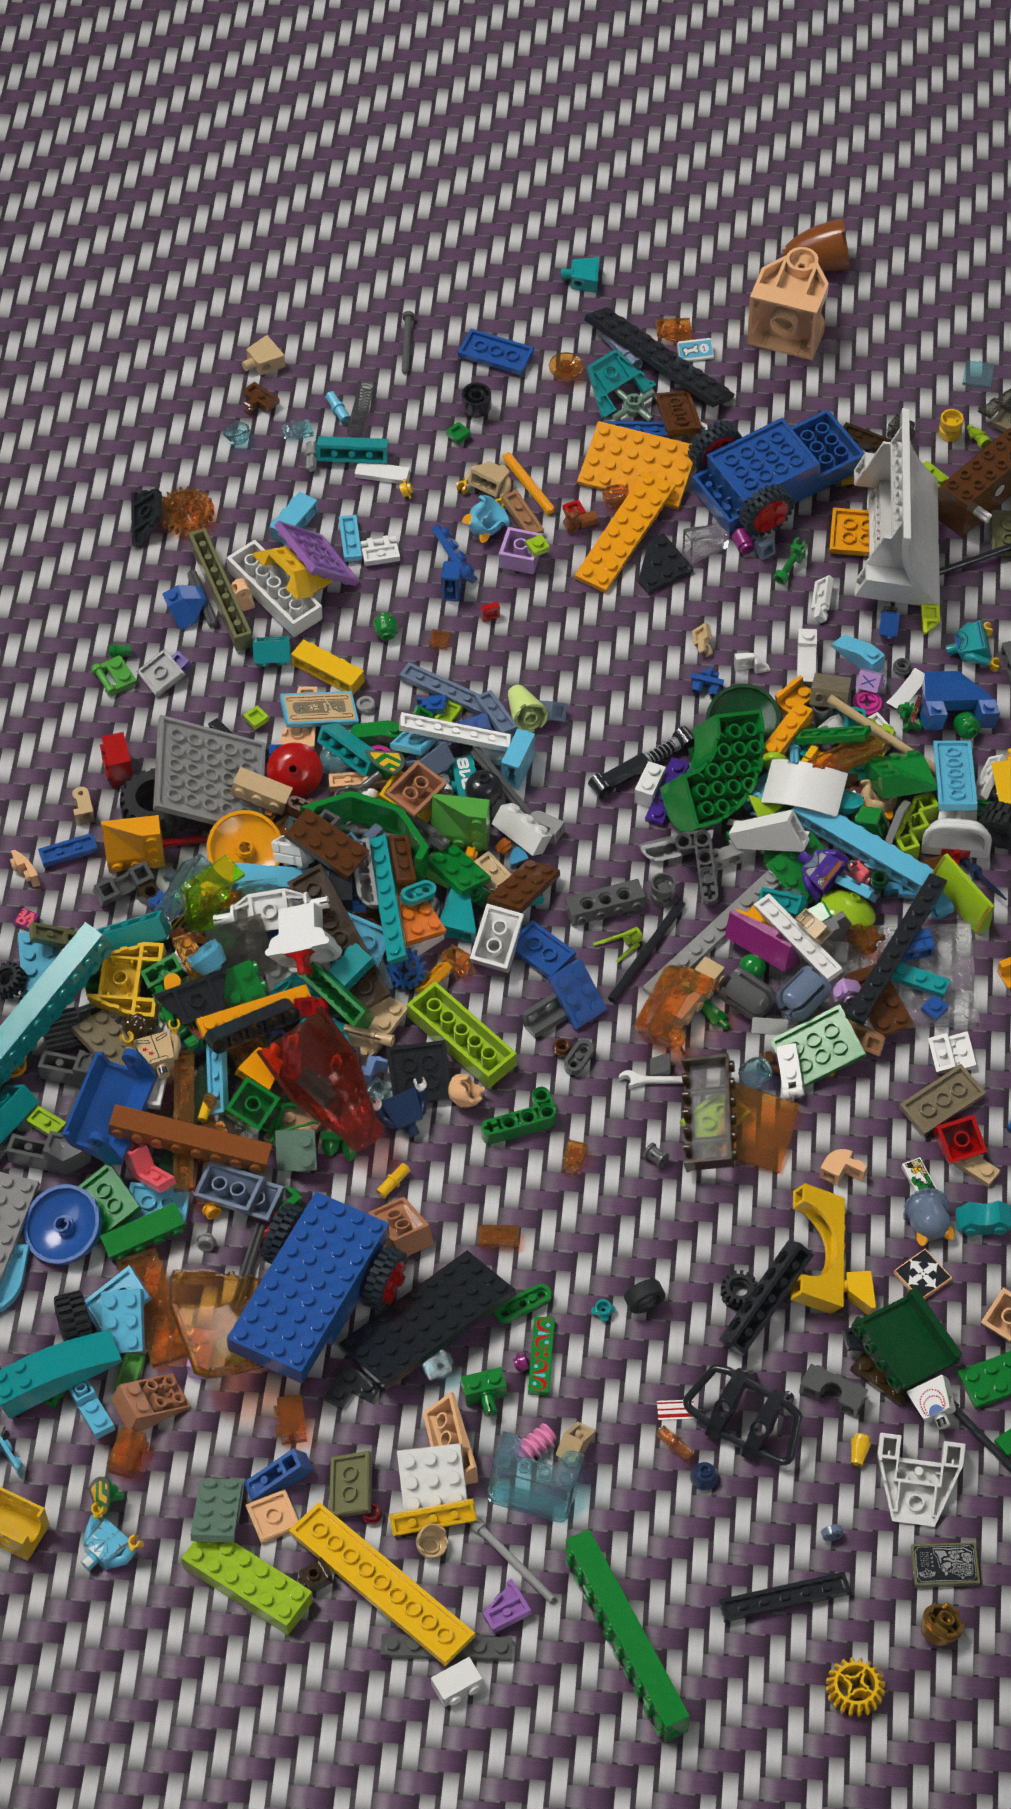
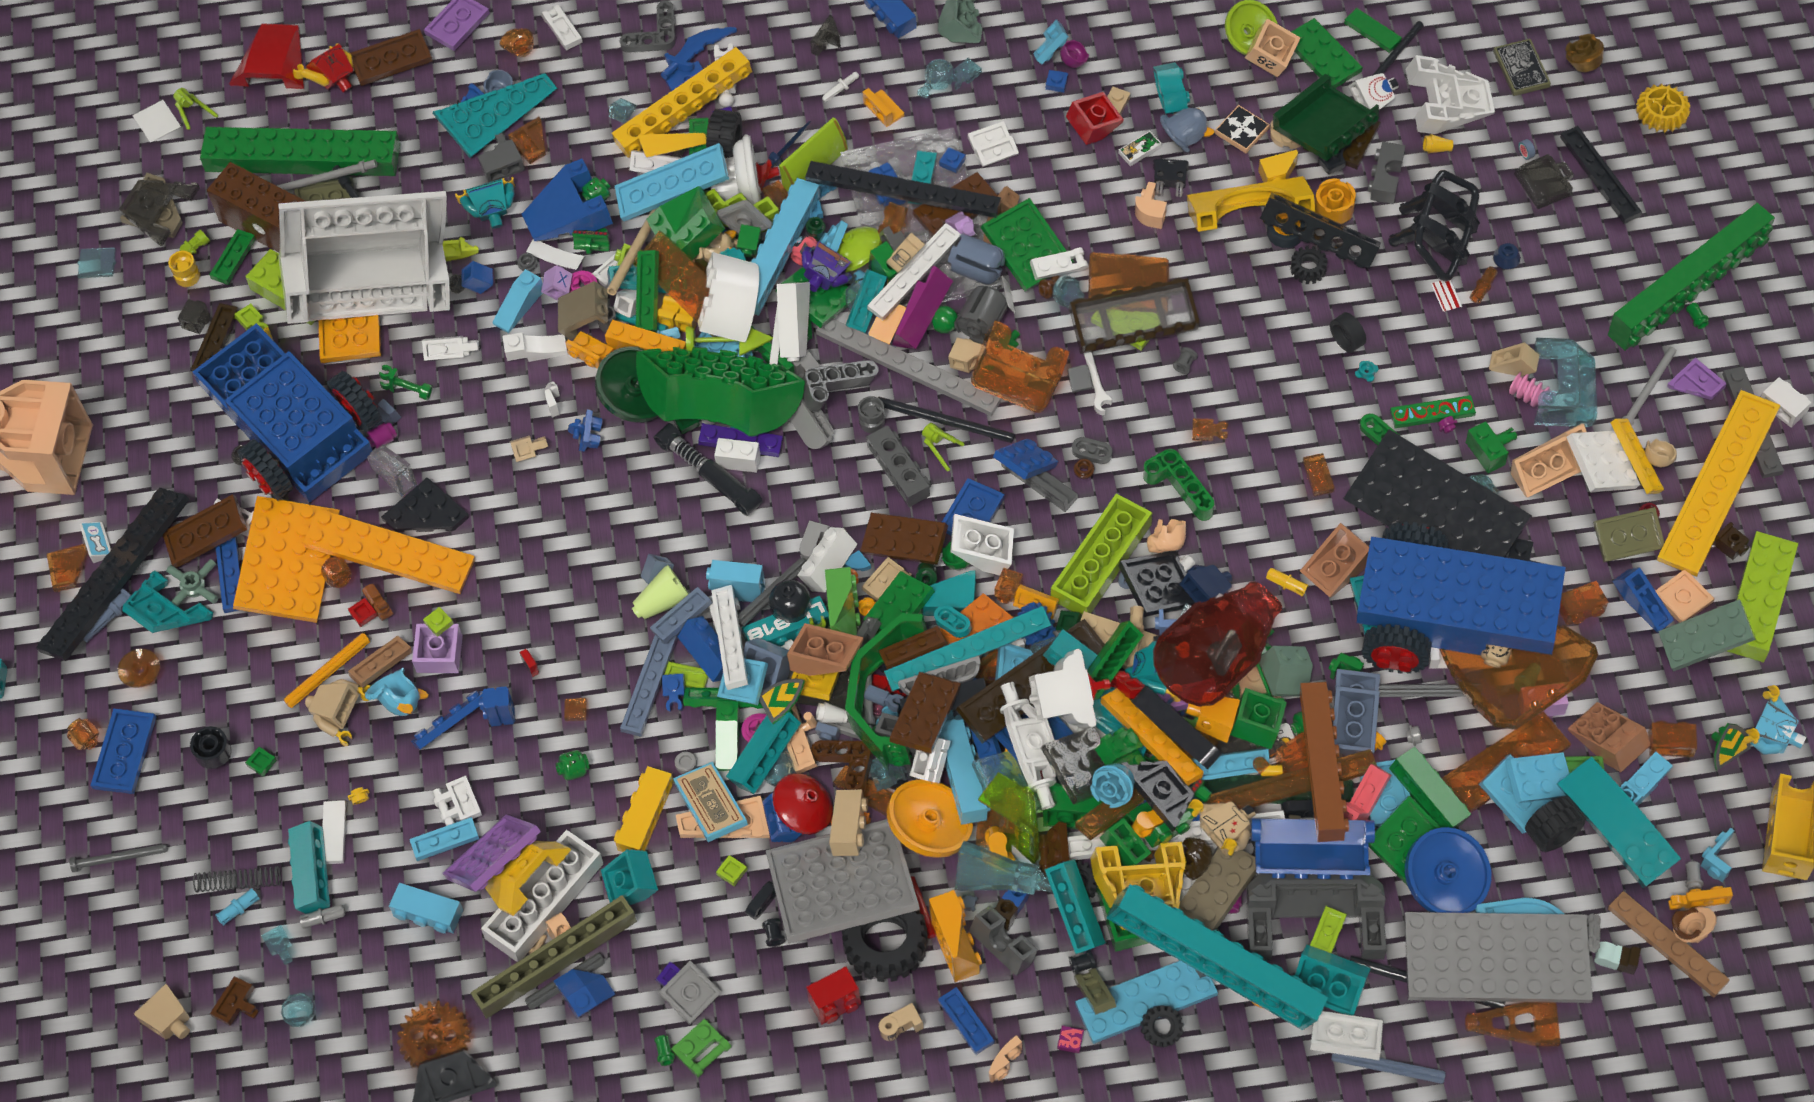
camera: 100 degrees left, 5 degrees up
dark grey piece [336,771,382,795] -> none
dark tan plate [899,1064,986,1137] -> none
none -> clear orange head [67,718,99,750]
none -> green plate [209,229,256,285]
none -> dark green plate [1055,610,1082,633]
none -> black piece [1153,159,1189,197]
none -> light orange brick [1315,178,1356,224]
none -> clear smoke piece [1514,154,1574,209]
none -> green pin [1686,303,1709,329]

